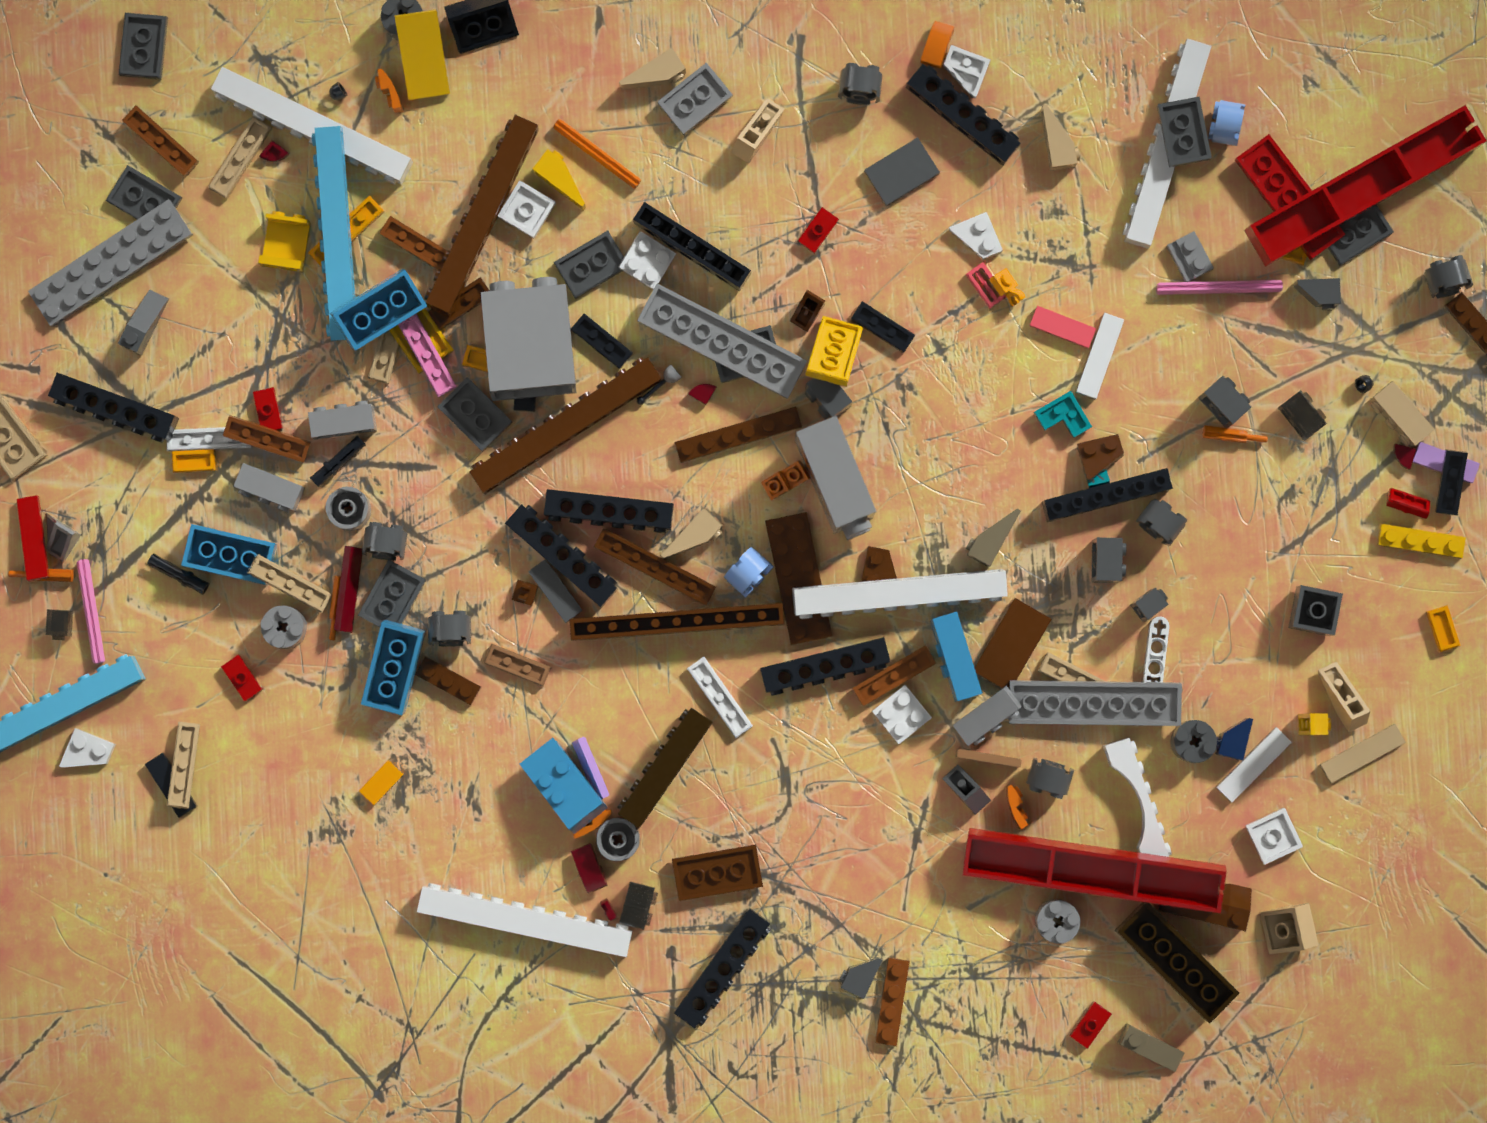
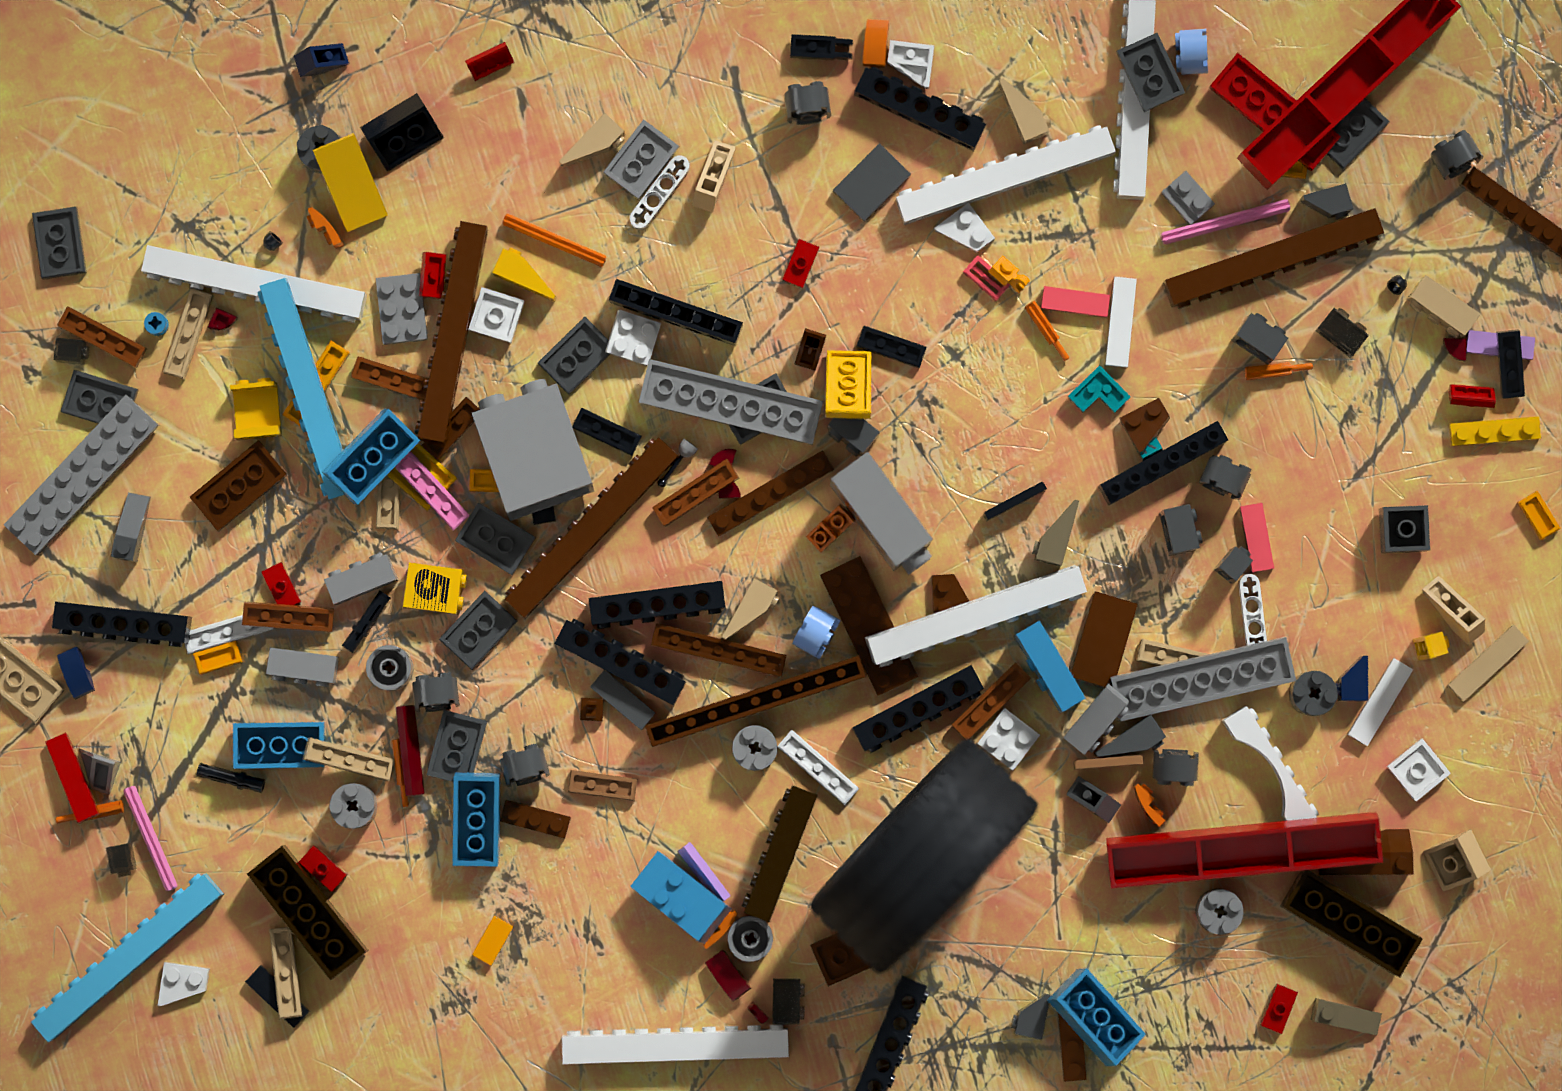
camera: 15 degrees left, 0 degrees up
none -> clear smoke brick [53,338,89,365]
none -> dark blue slope [57,646,95,699]
none -> dark azure wheel [144,312,169,336]
none -> reddish brown plate [190,440,287,532]
none -> dark brown brick [247,845,369,980]
none -> light grey plate [376,273,428,345]
none -> yellow panel [403,562,467,615]
none -> red plate [419,252,446,299]
none -> dark grey tile [439,591,518,670]
none -> white beam [630,155,690,230]
none -> dark orange plate [652,459,740,527]
none -> dark red tile [718,482,741,499]
none -> light grey brick [732,725,777,771]
none -> black hinge [790,34,853,60]
none -> black tyre [810,738,1038,974]
none -> white brick [896,125,1116,225]
none -> black tile [983,482,1047,521]
none -> orange axle [1024,301,1069,361]
none -> dark azure brick [1047,968,1146,1066]
none -> dark grey slope [1094,715,1166,757]
none -> reddish brown brick [1163,208,1384,309]
none -> coral tile [1240,503,1274,573]

